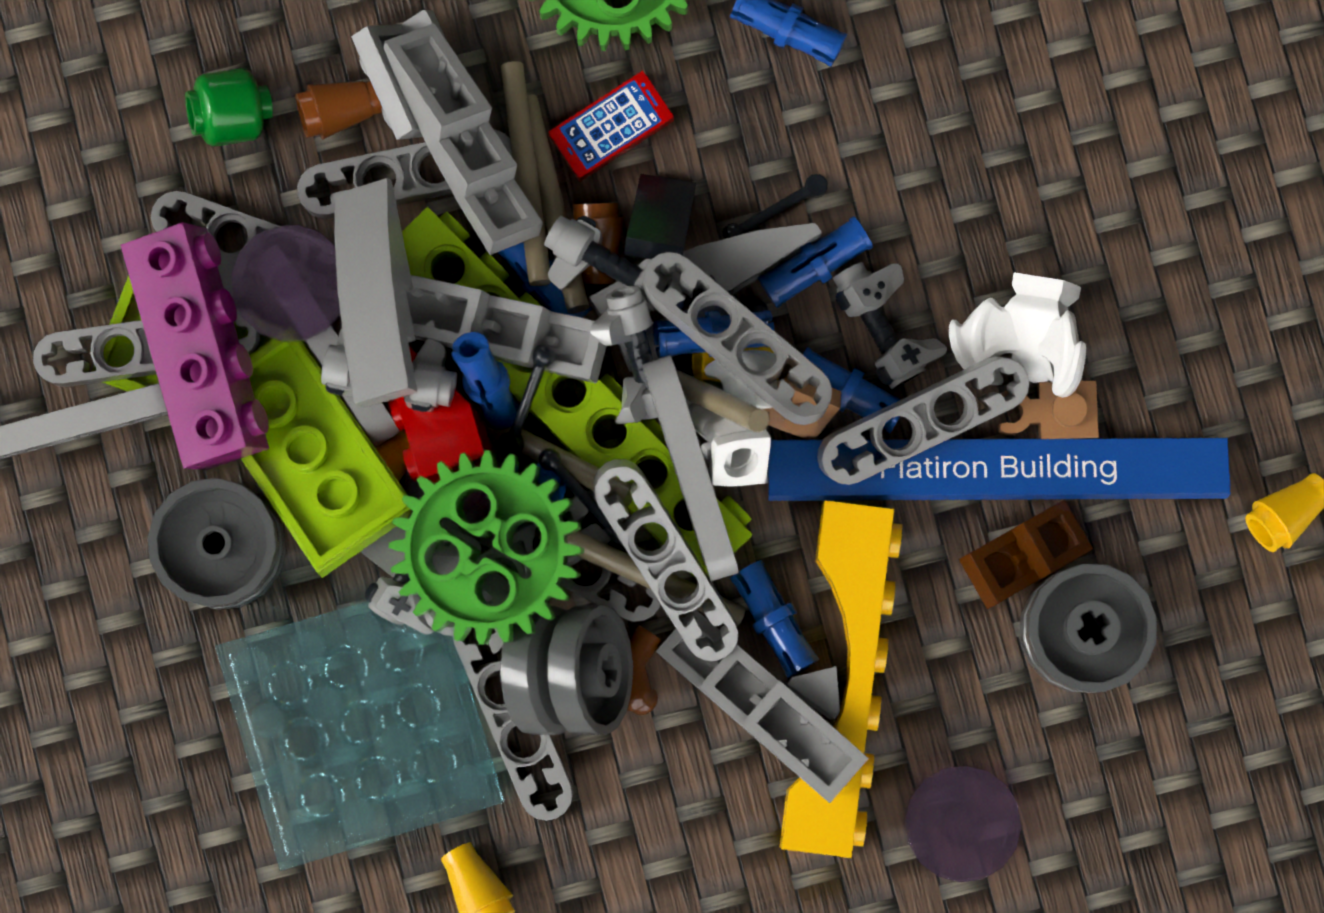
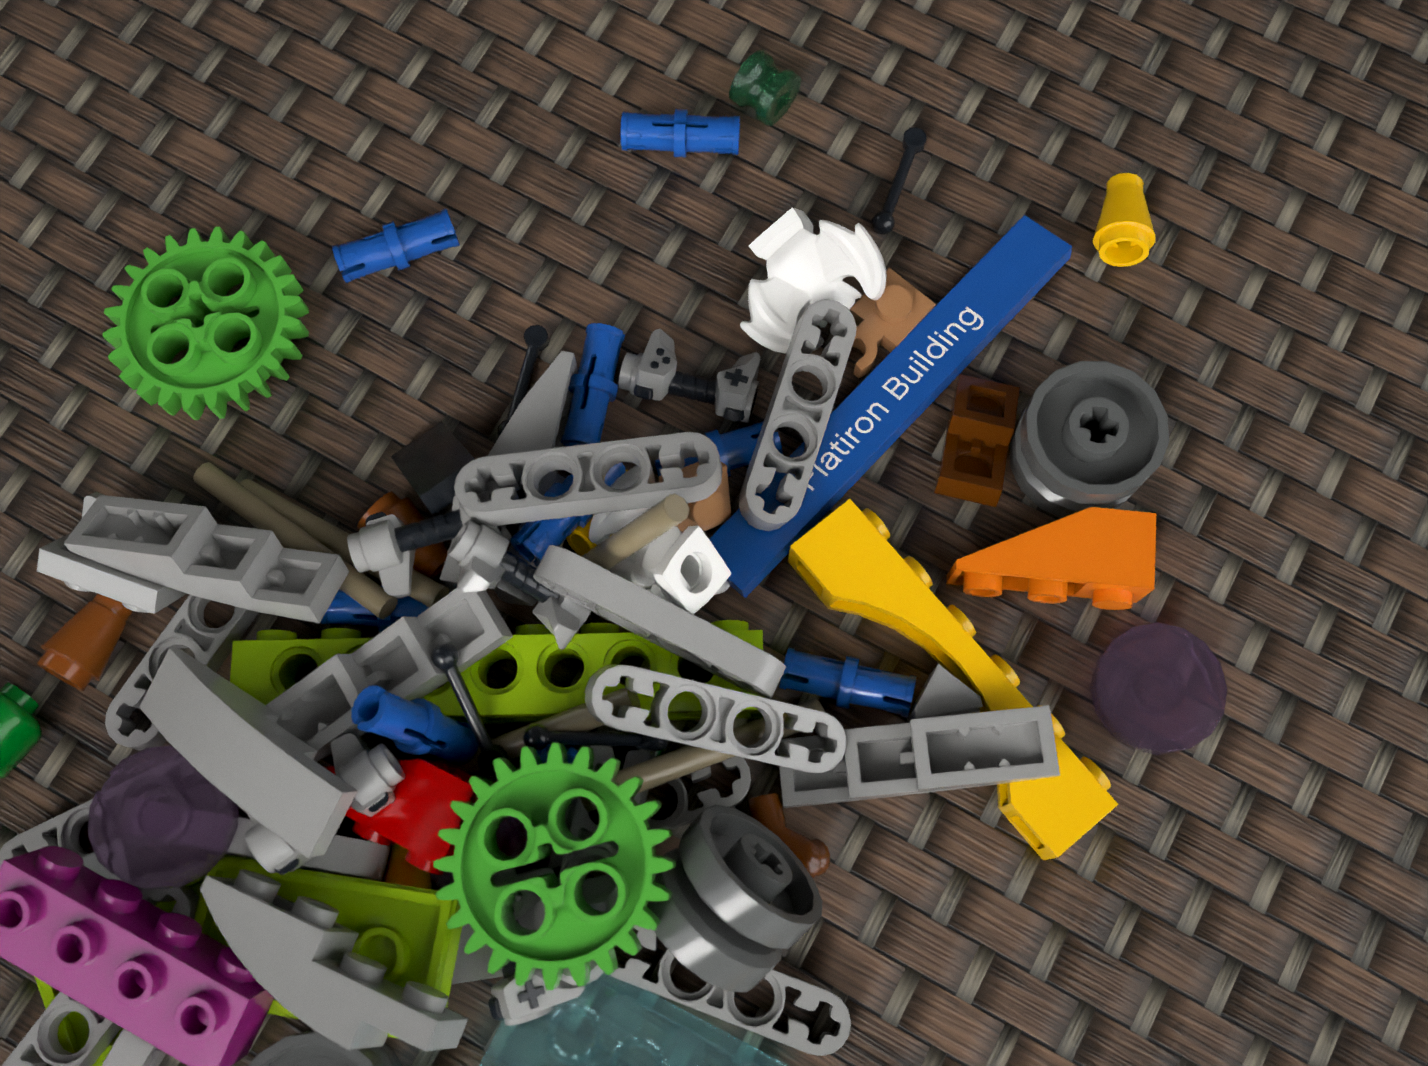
camera: 45 degrees left, 10 degrees down
tile [548,70,674,182] -> none
none -> light grey slope [200,869,468,1052]
none -> blue pin [621,109,740,158]
none -> clear green wheel [729,49,801,127]
none -> black hinge [871,127,927,235]
none -> orange slope [946,507,1157,610]

